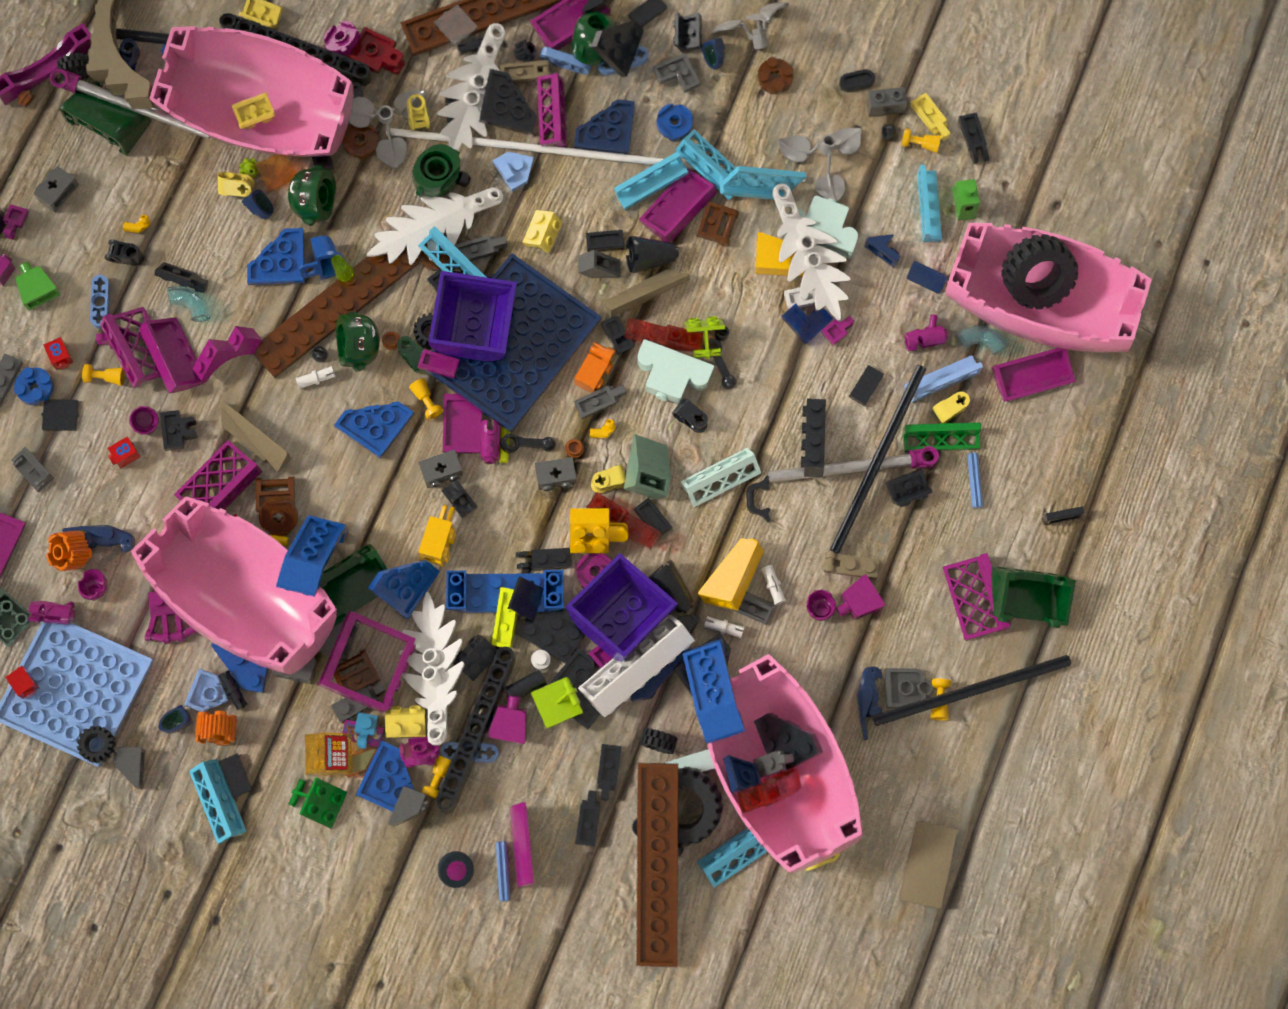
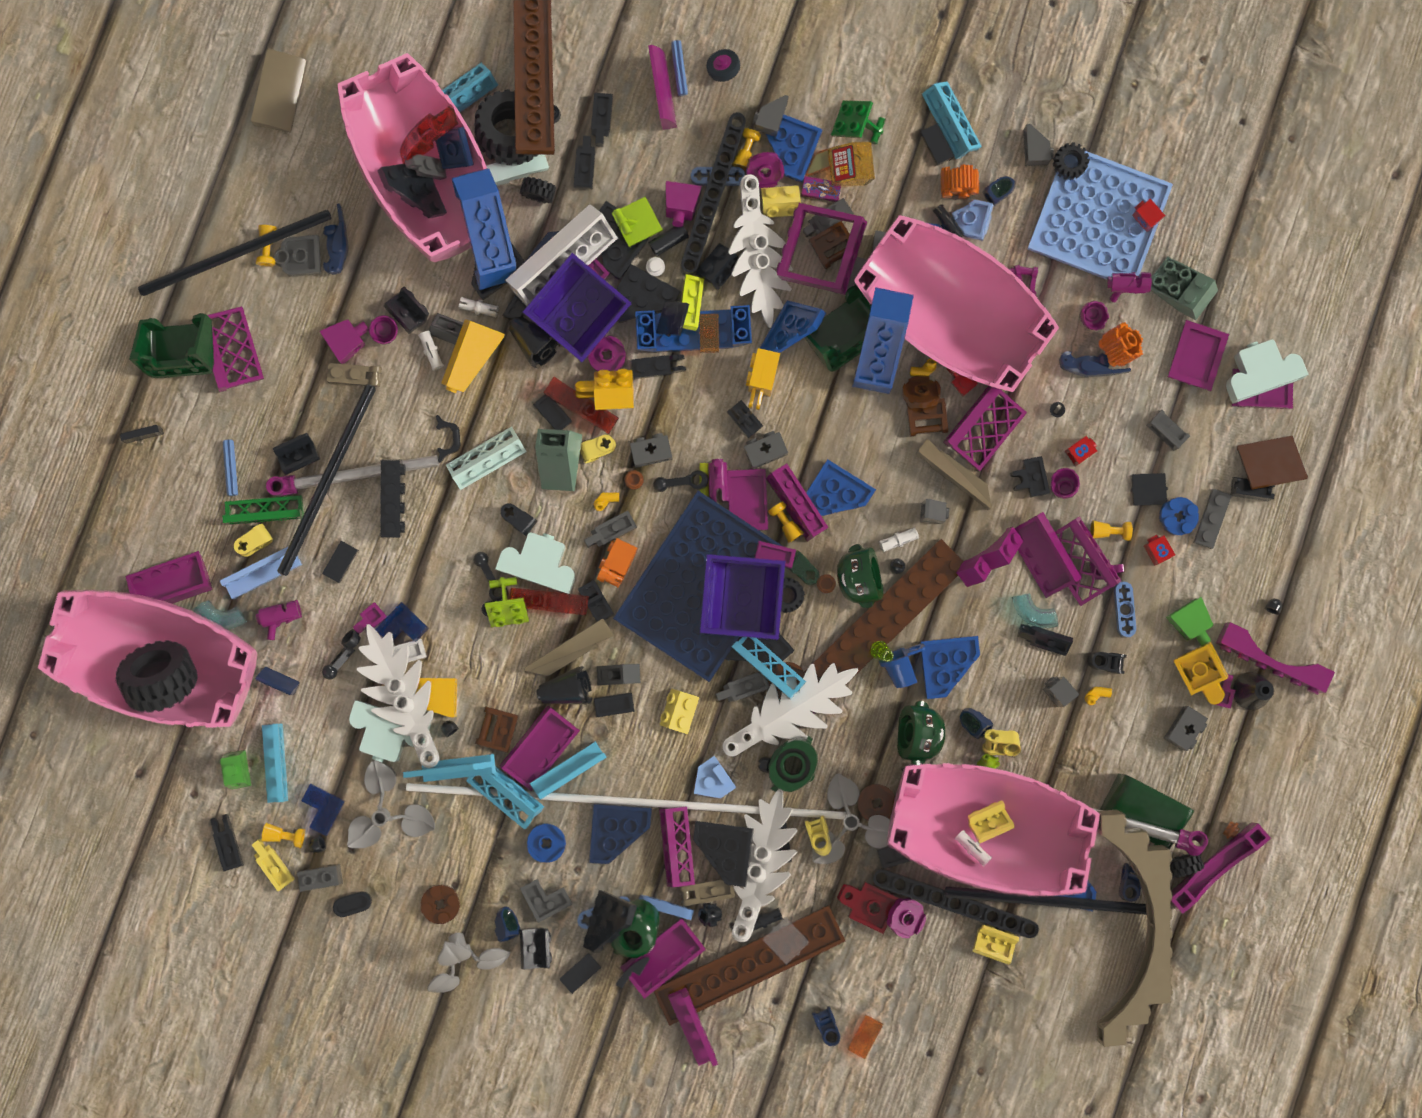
camera: 175 degrees right, 10 degrees up
clear orange piece [255,155,296,192] -> none
dark azure plate [354,713,378,749] -> none
dark blue slope [864,234,901,268] -> none
none -> clear blue plate [301,783,346,836]
none -> black piece [322,629,361,680]
none -> black bracket [384,287,429,334]
none -> black hinge [441,720,459,737]
none -> clear orange plate [700,314,719,353]
none -> magenta fence [766,463,829,542]
none -> dark grey slope [920,499,949,524]
none -> white pin [955,830,992,867]
none -> dark grey brick [1042,676,1079,707]
none -> black hinge [1050,402,1065,417]
none -> yellow brick [1174,642,1229,705]

